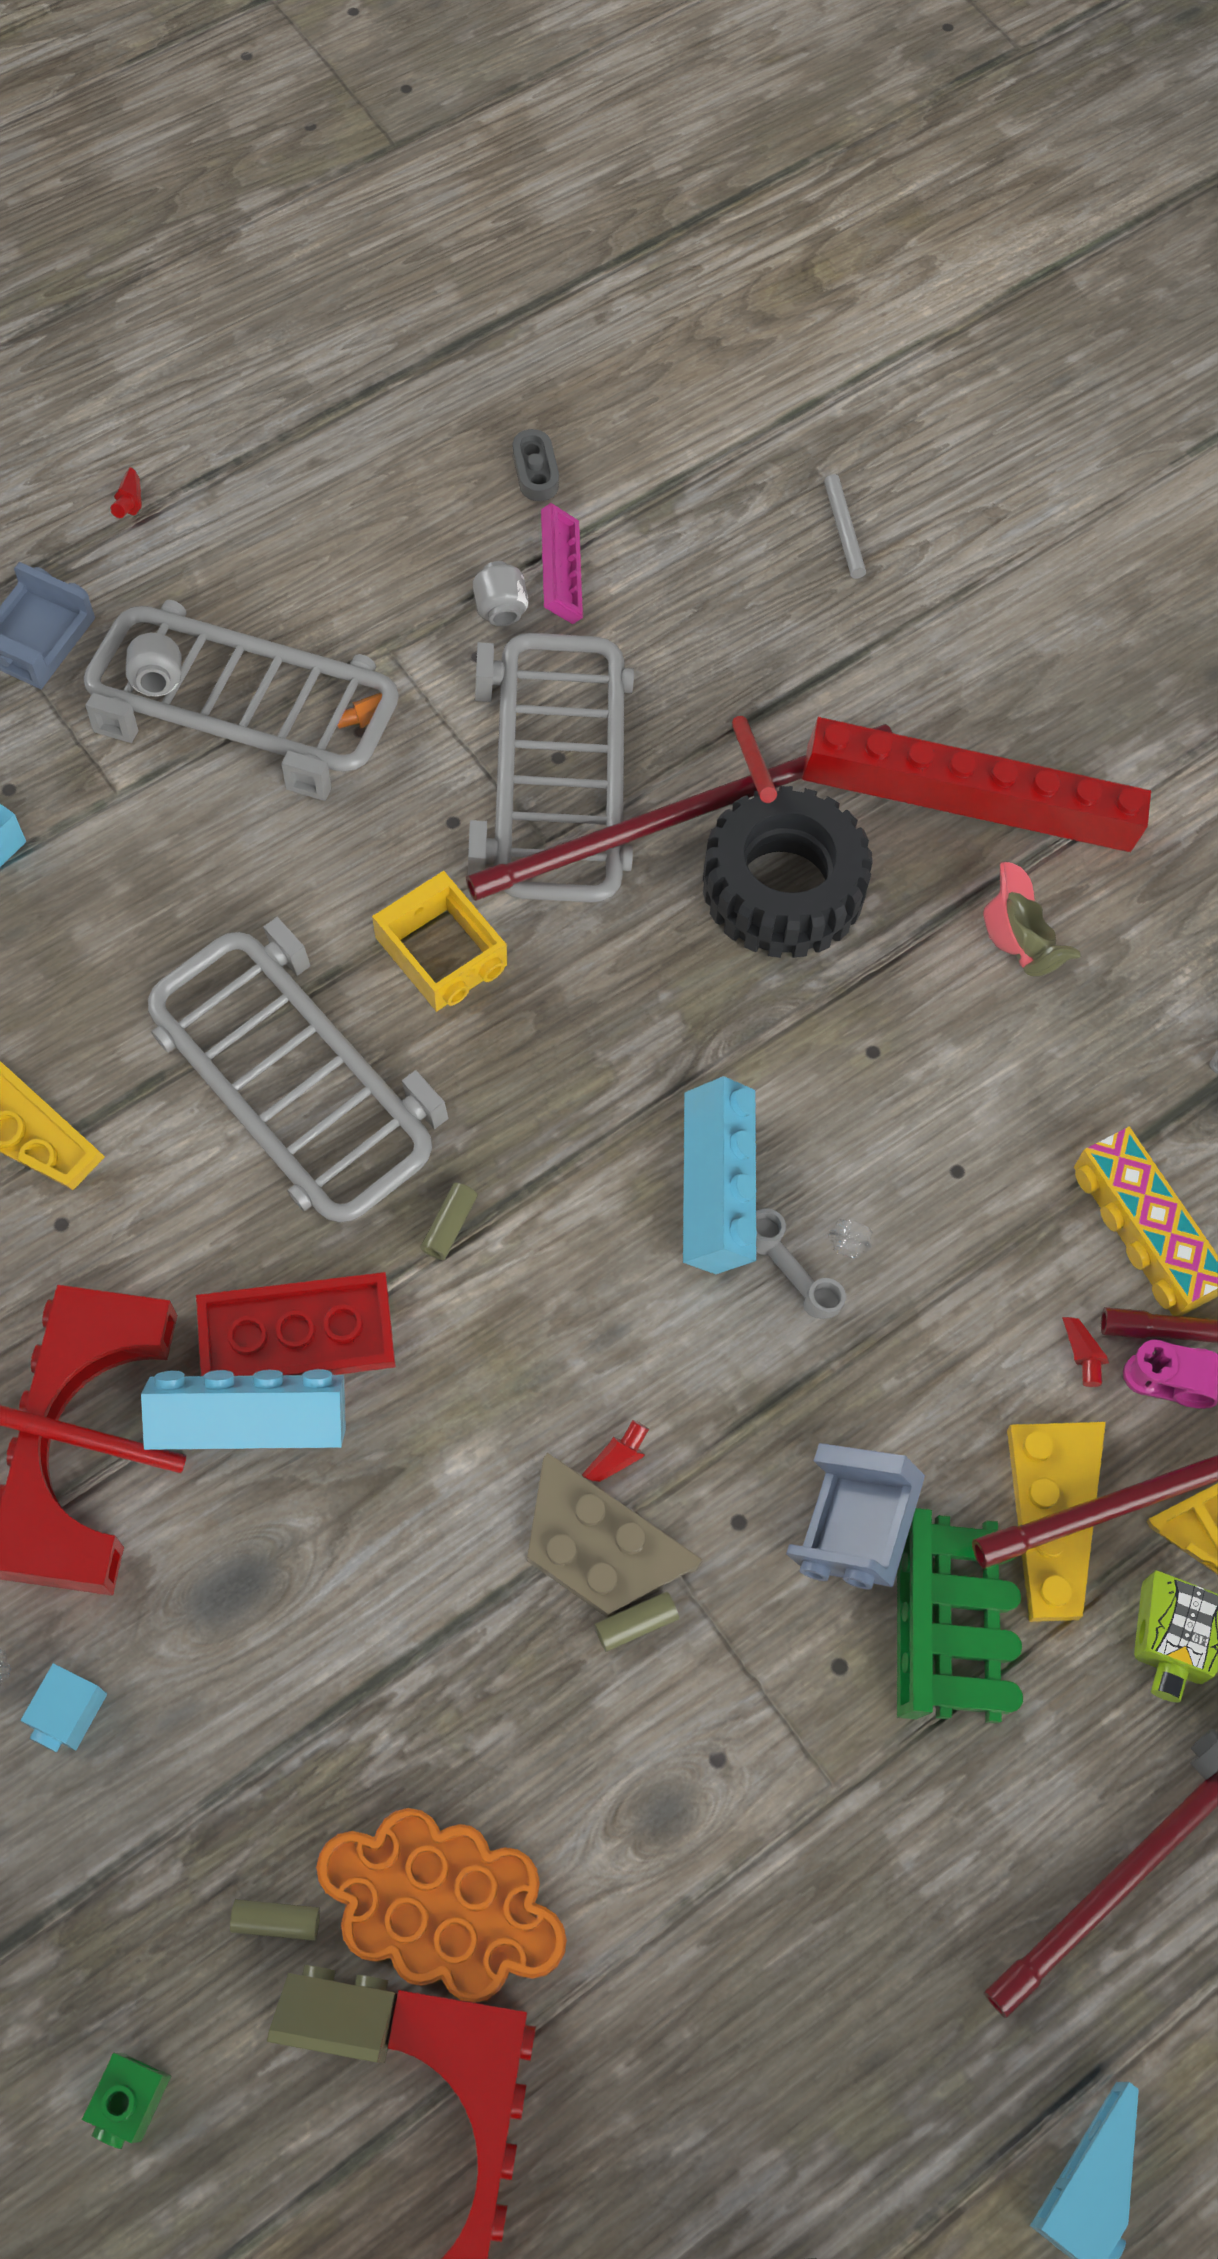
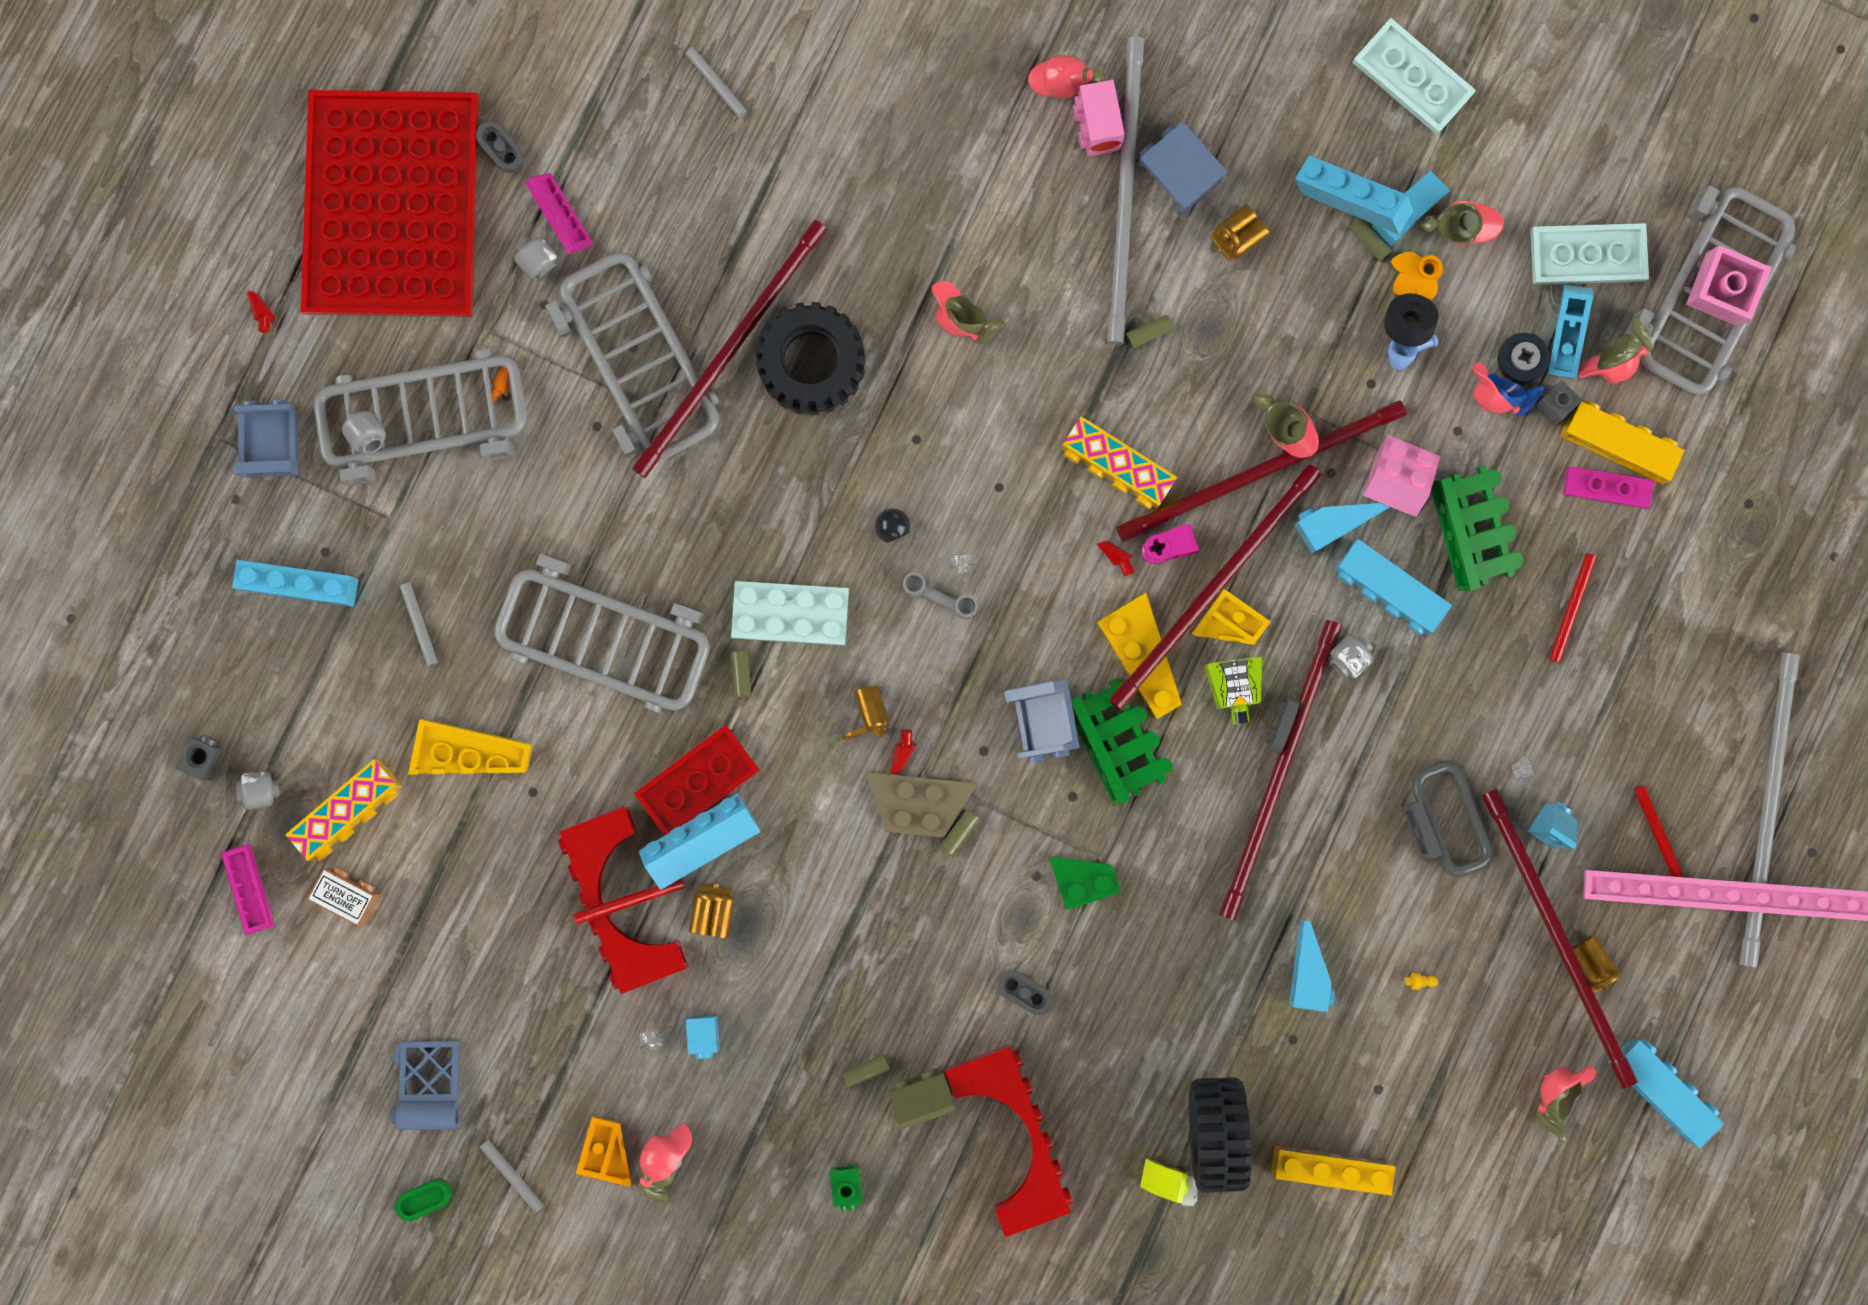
camera: 25 degrees left, 20 degrees up
orange plate [316,1808,567,2003] -> none
yellow window [372,870,507,1012] -> none
medium azure brick [683,1076,757,1274] -> none
red bar [732,716,777,803] -> none
red brick [802,717,1151,853] -> none
none -> red plate [300,90,479,317]
none -> light grey bar [400,583,438,667]
none -> pearl gold piece [689,883,734,938]
none -> light aqua plate [731,581,849,646]
none -> pearl gold piece [841,685,889,740]
none -> black piece [875,508,911,543]
none -> dark grey plate [998,970,1052,1015]
none -> green wing [1049,856,1121,910]

